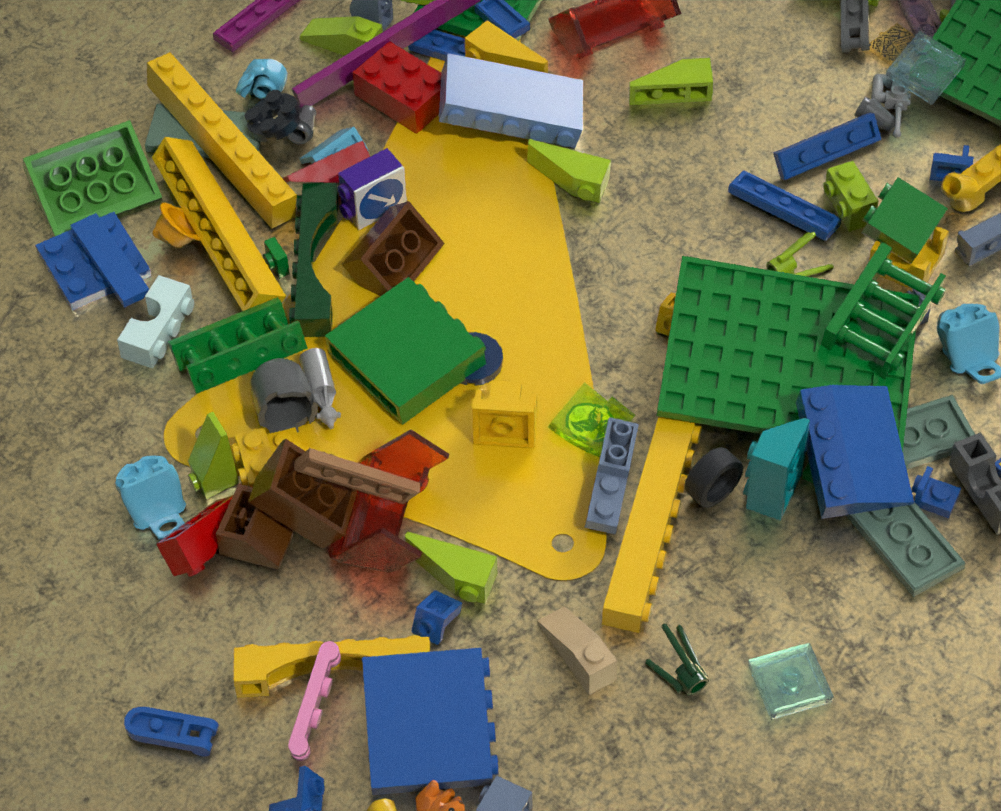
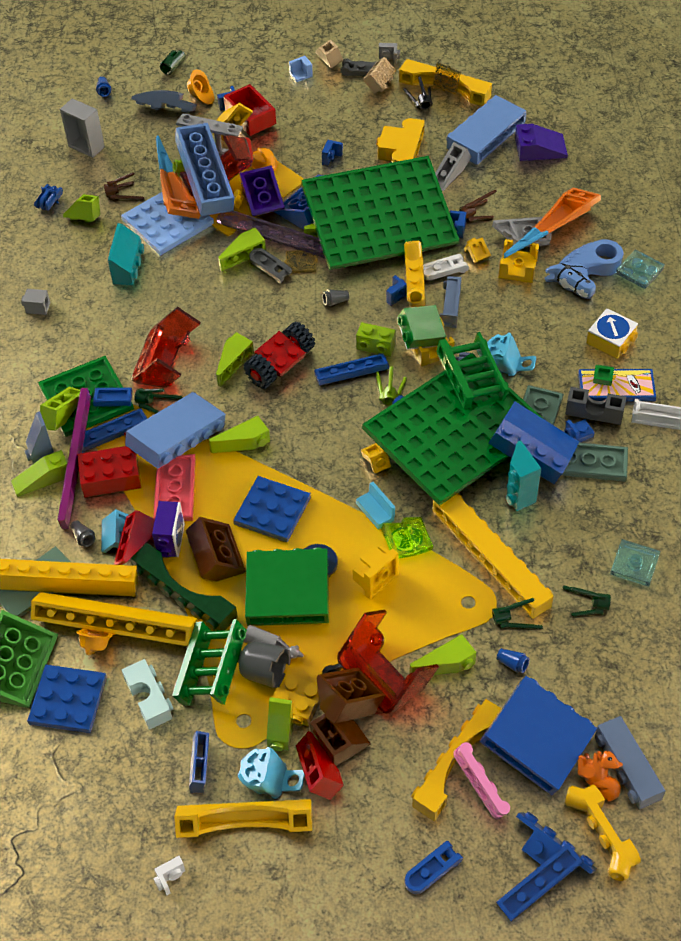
camera: 50 degrees left, 0 degrees up
blue tile [70,213,149,308] -> none
medium azure head [236,59,288,99] -> none
black plate [245,90,302,142] -> none
green plate [263,237,290,279] -> none
medium nougat tile [294,448,420,504] -> none
blue bracket [412,590,462,645] -> none
yellow slope [465,20,548,73] -> none
tan slope [537,606,617,695] -> none
sand blue slope [585,417,639,534] -> none
black tyre [684,447,744,508] -> none
blue tile [773,113,882,180] -> none
light grey piece [871,68,911,138] -> none
clear light blue plate [886,31,966,105] -> none
none -> dark green plant [134,388,183,414]
none -> coral tile [153,454,196,521]
none -> yellow arch [174,799,312,838]
none -> blue piece [189,731,209,793]
none -> blue plate [233,476,311,542]
none -> plate [243,321,315,389]
none -> medium azure panel [356,482,395,530]
none -> dark green plant [492,598,543,629]
none -> blue cone [496,648,530,673]

